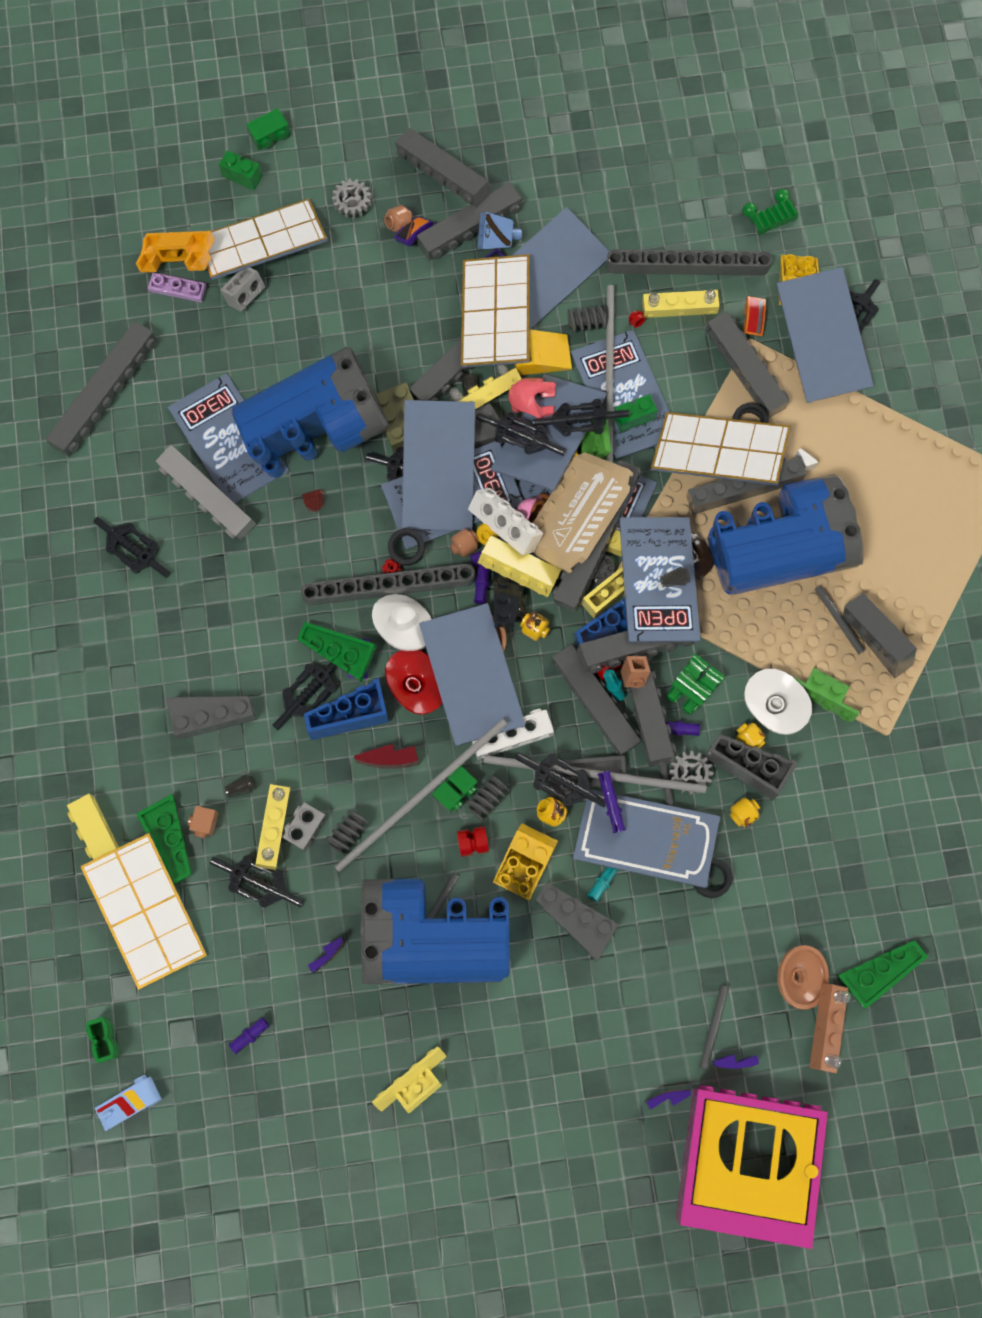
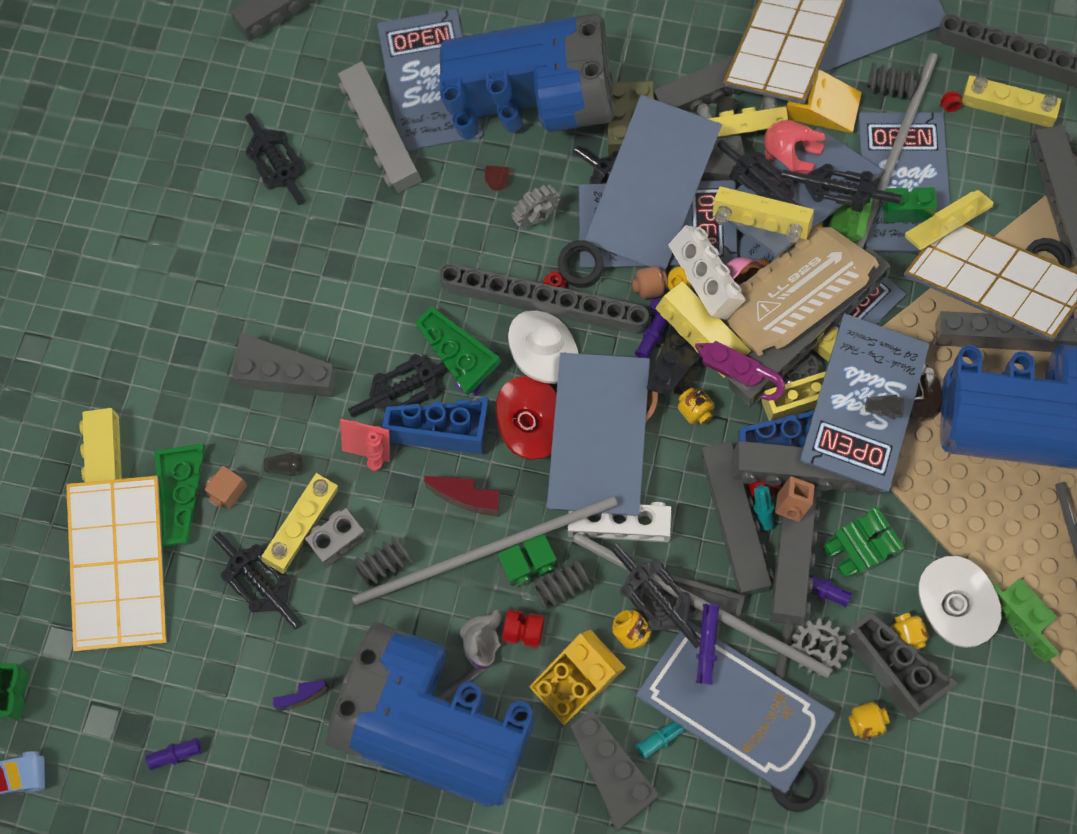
camera: 25 degrees right, 5 degrees down
none -> coral hinge [340,419,390,471]
none -> light grey hair [460,609,501,669]
none -> light grey gear [512,185,560,229]
none -> magenta plate [695,340,785,401]
none -> light yellow piece [713,186,814,243]
none -> light yellow bracket [905,190,994,250]

